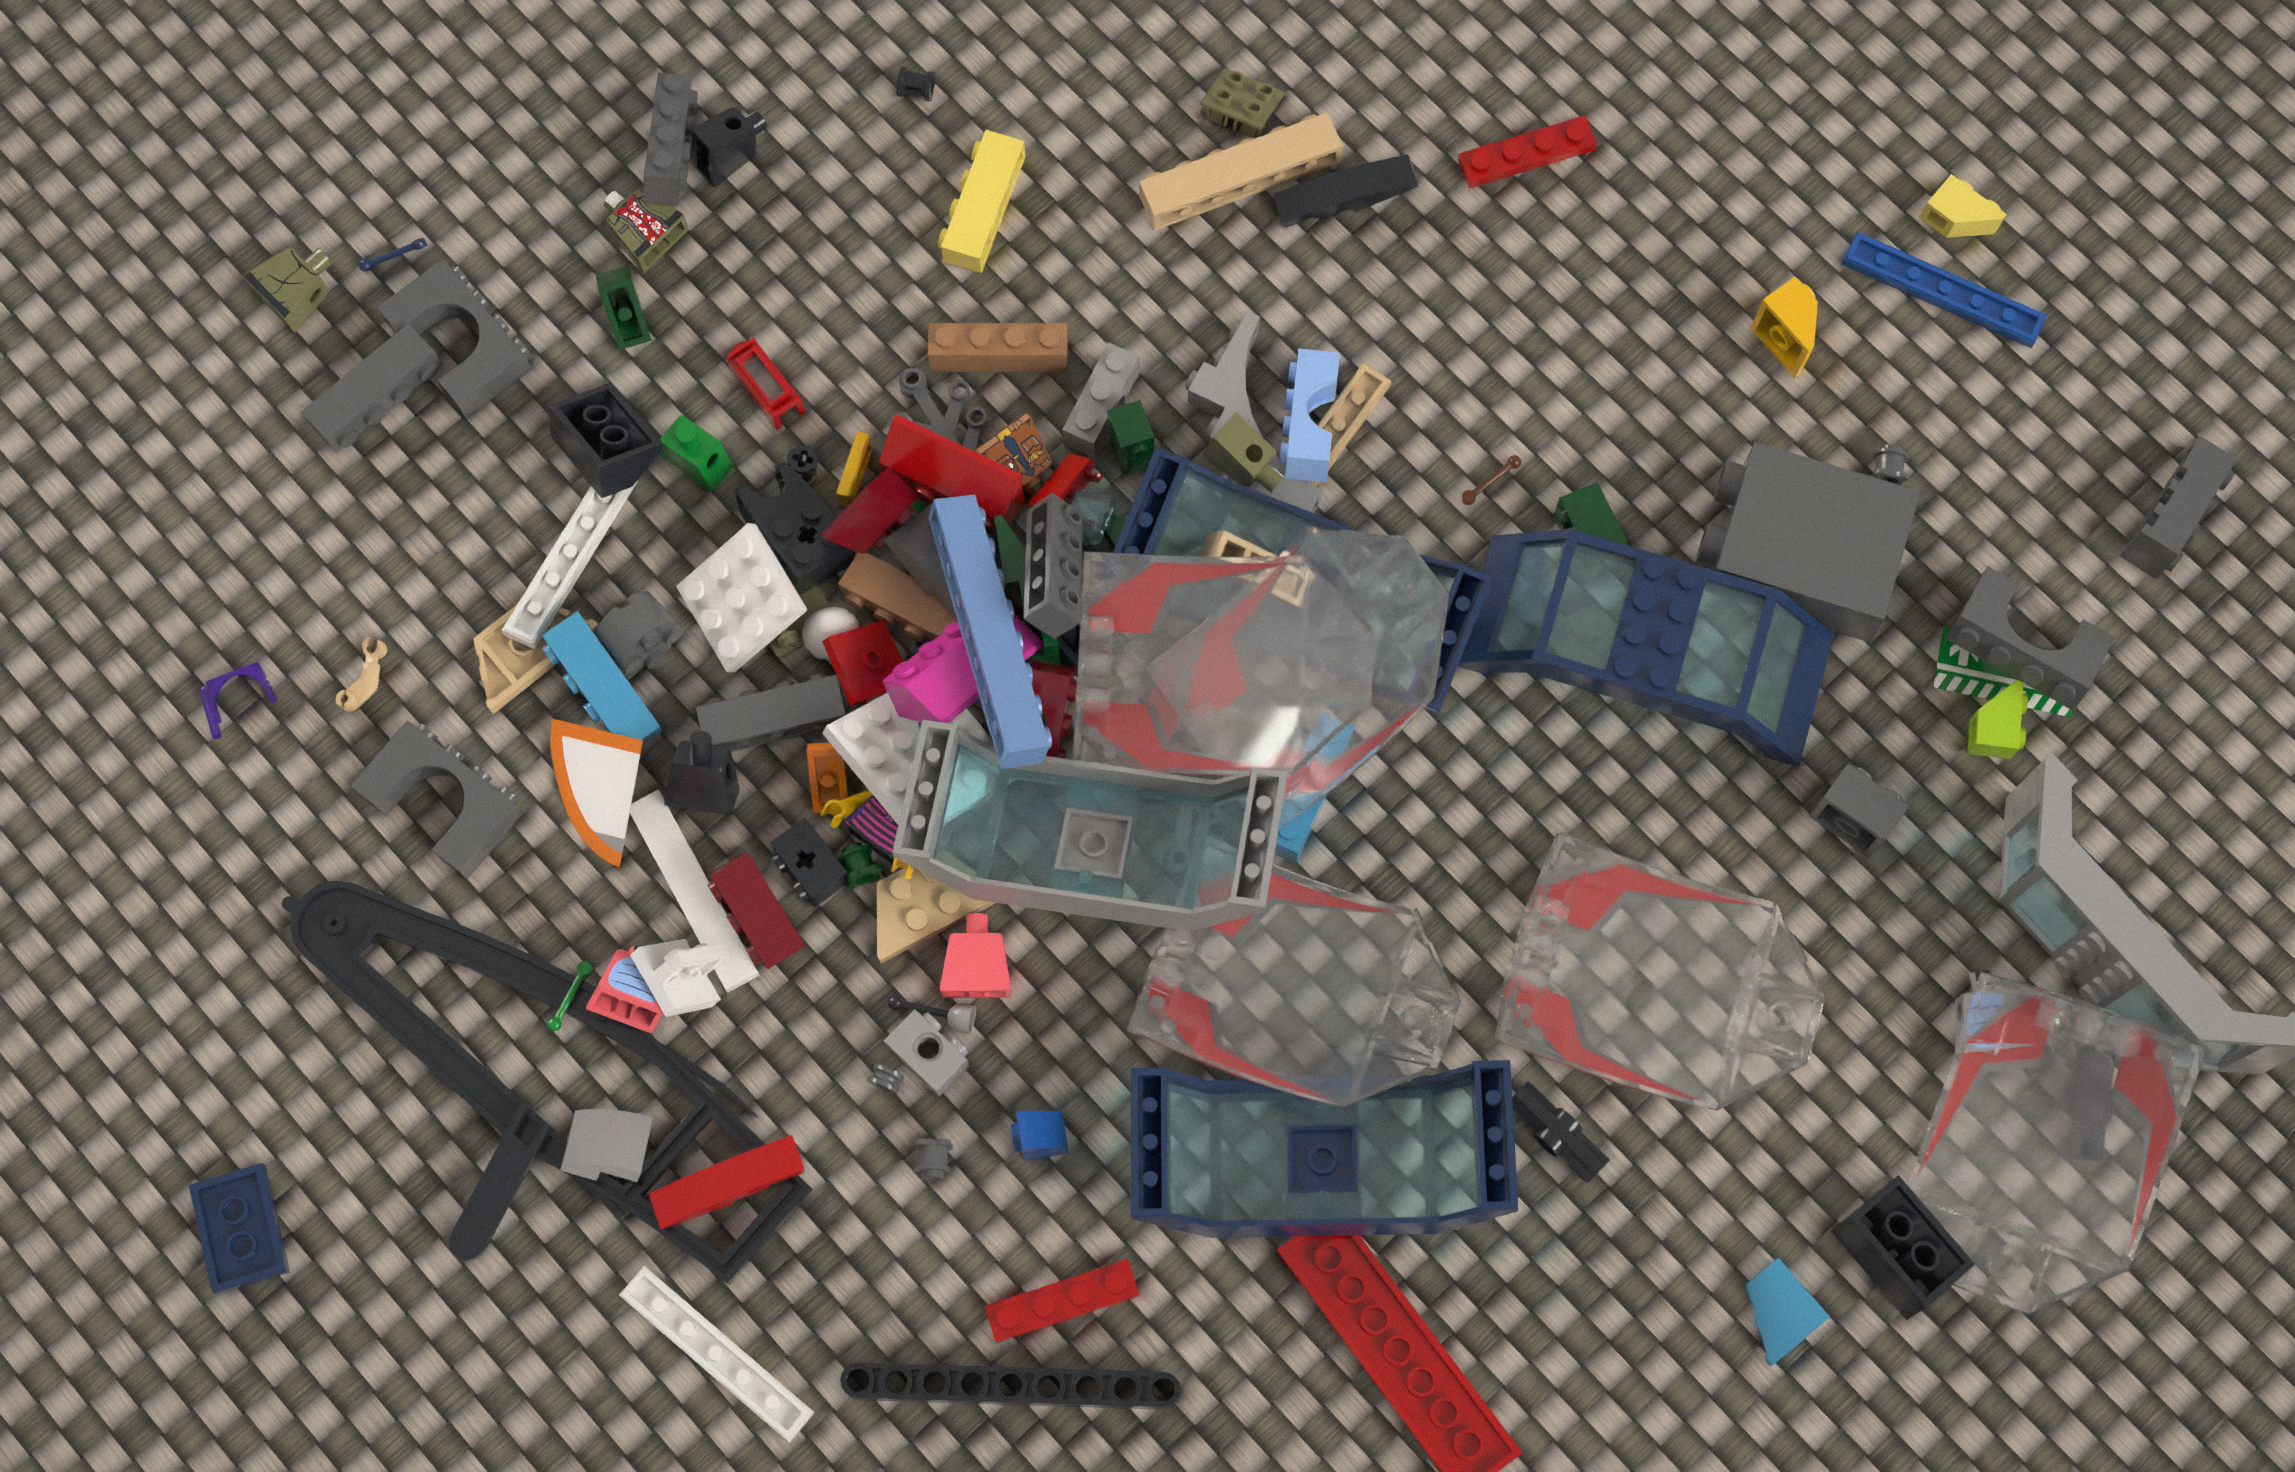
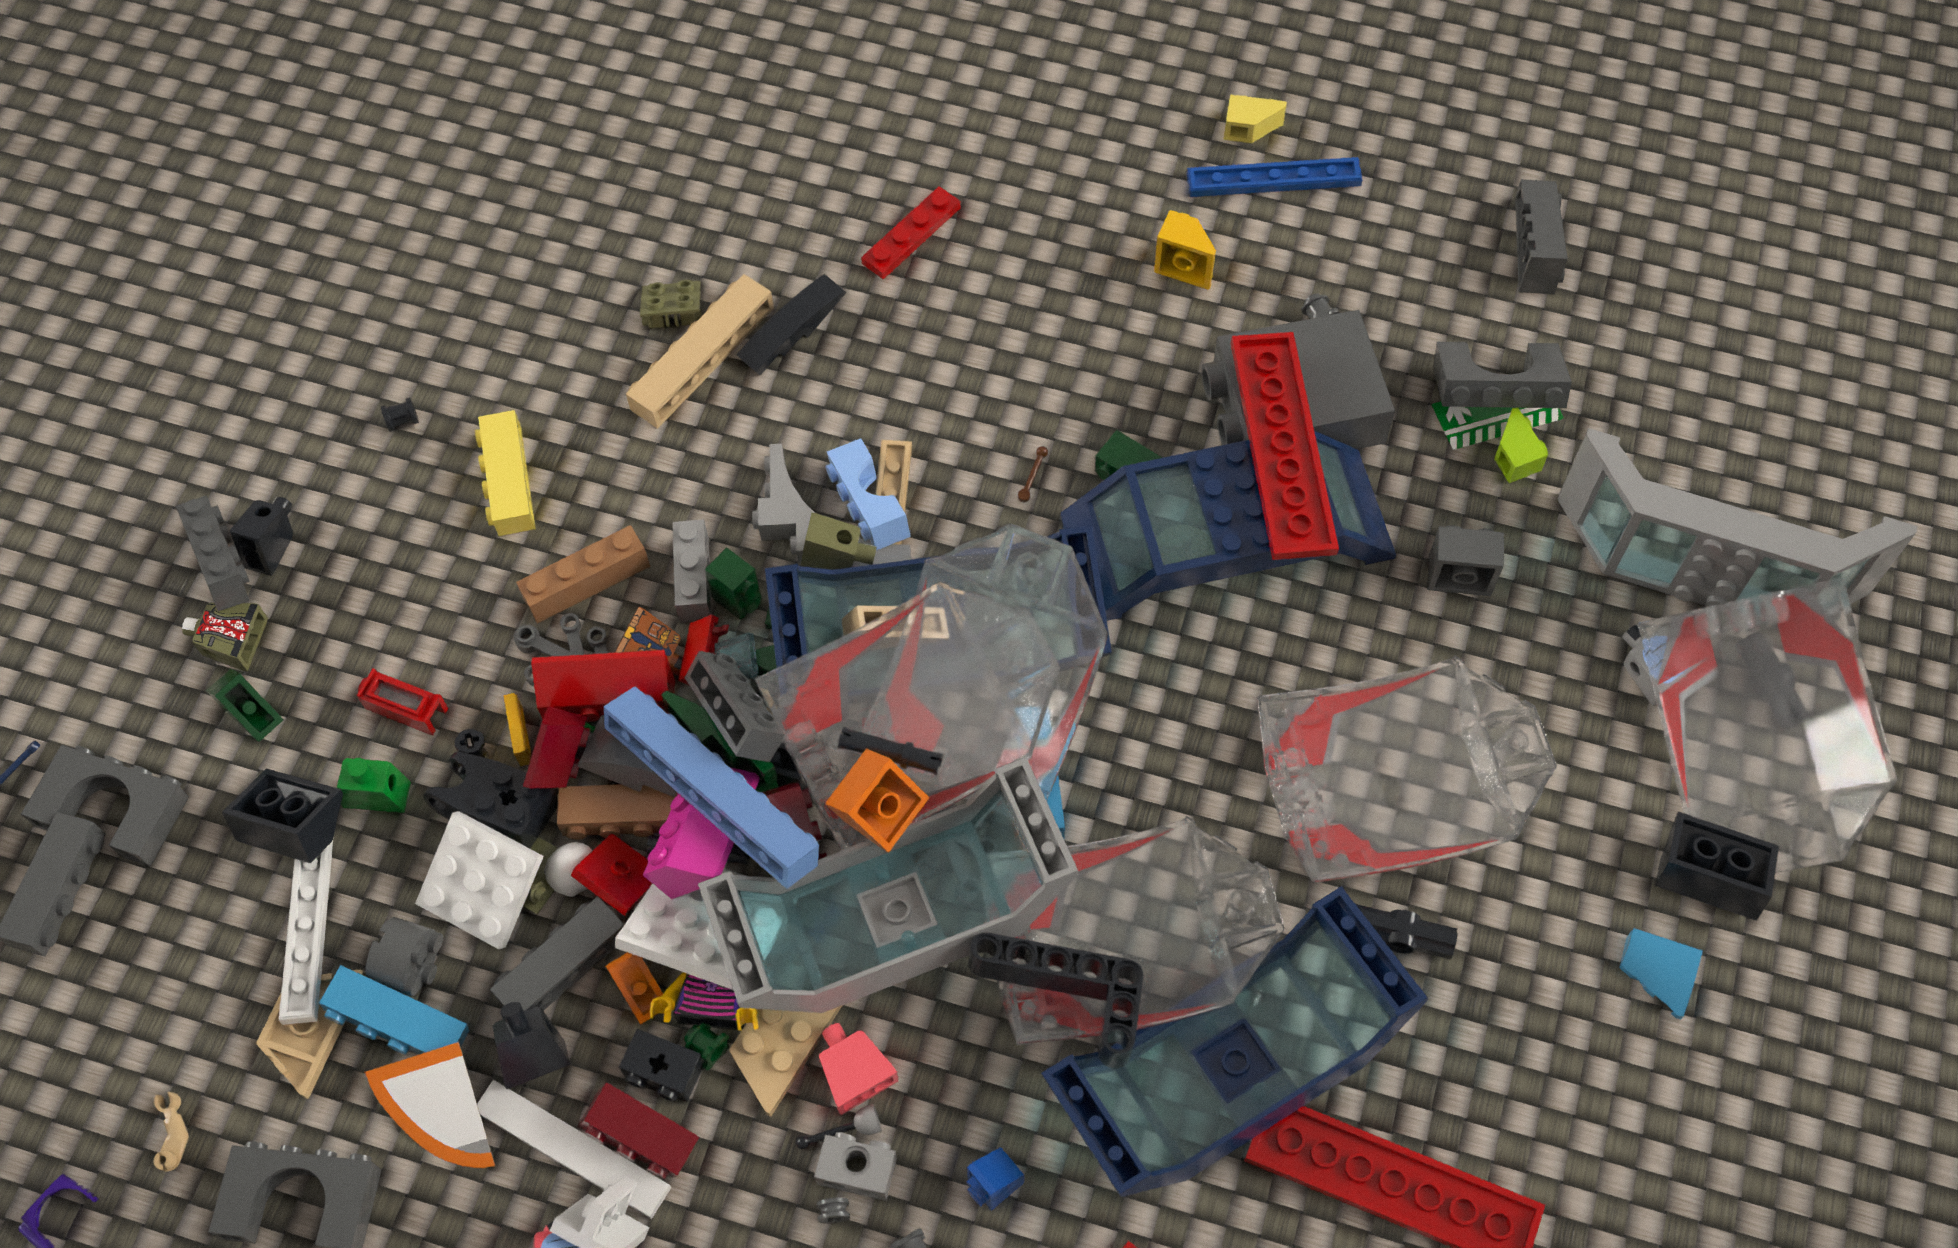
camera: 30 degrees left, 10 degrees down
none -> orange slope [825,749,929,853]
none -> black pin [838,727,943,775]
none -> black beam [968,933,1144,1069]
none -> red plate [1230,332,1339,560]

